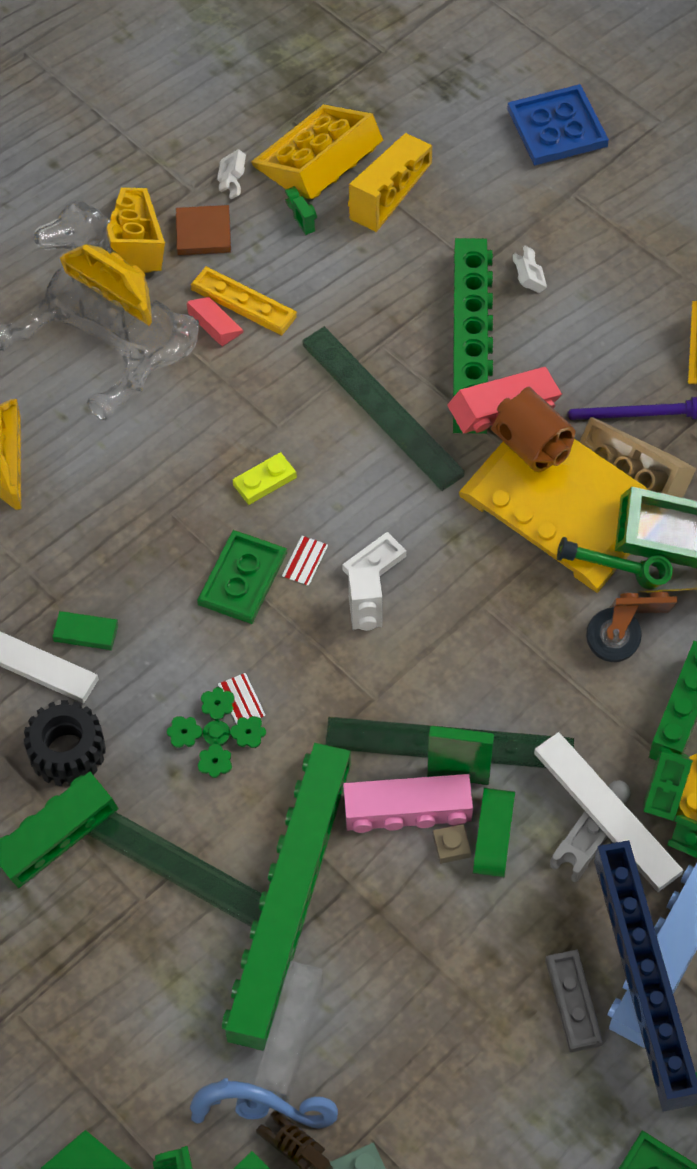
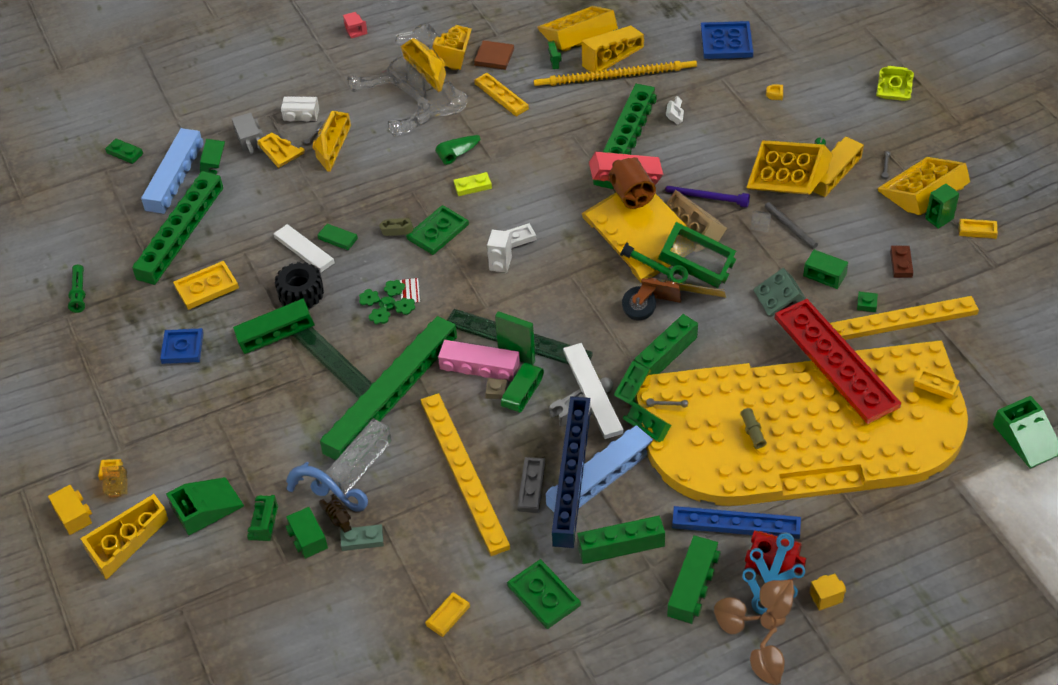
camera: 20 degrees right, 10 degrees down
coral slope [187,297,243,347] -> none
white plate [217,149,246,200] -> none
sticker [282,536,328,585] -> none
clear green tile [303,326,465,491] -> none
none -> olive beam [379,218,414,236]
none -> yellow plate [421,393,510,556]
none -> green piece [435,135,481,165]
none -> yellow hose [533,60,697,86]
none -> yellow tile [766,84,783,100]

